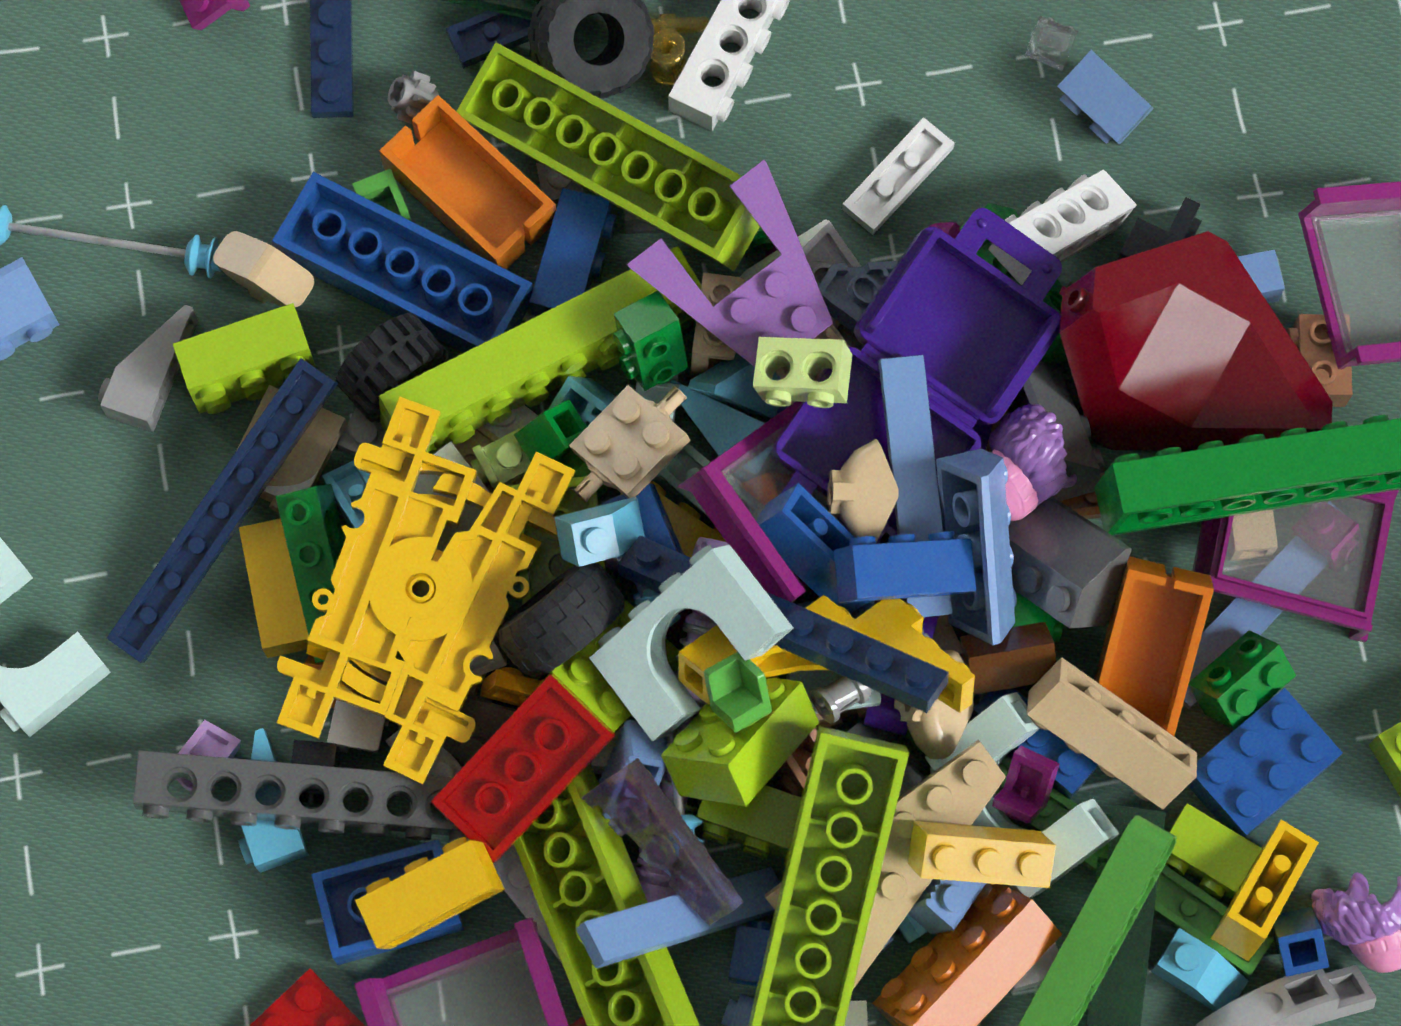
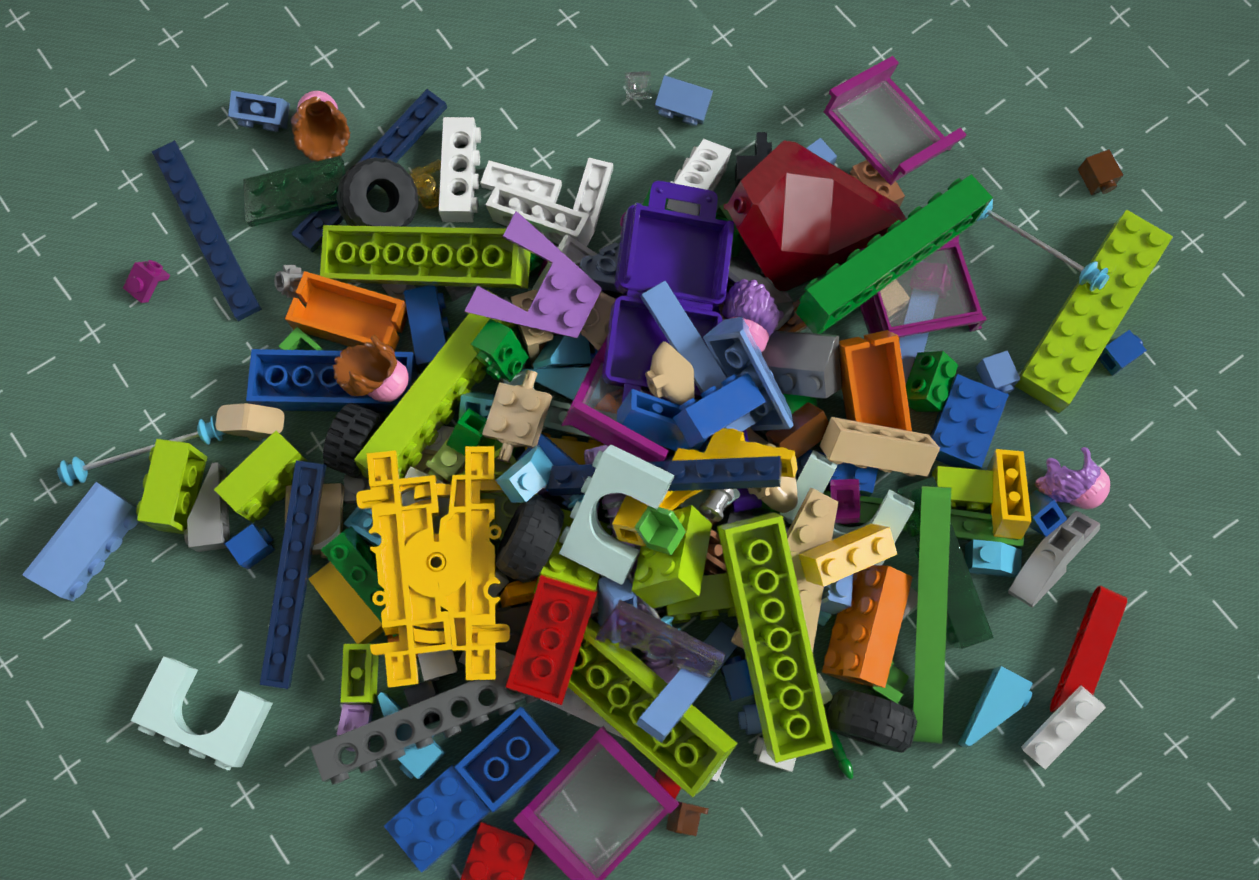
camera: 25 degrees left, 0 degrees up
yellow brick [355,837,505,949] -> none
yellowish green brick [753,337,852,408] -> none
none -> lime brick [136,439,207,534]
none -> blue brick [225,523,275,570]
none -> dark orange hair [333,335,409,402]
none -> lime brick [341,644,379,704]
none -> blue brick [384,765,491,872]
none -> white plate [481,161,562,204]
none -> white brick [486,184,595,247]
none -> medium blue brick [976,350,1021,394]

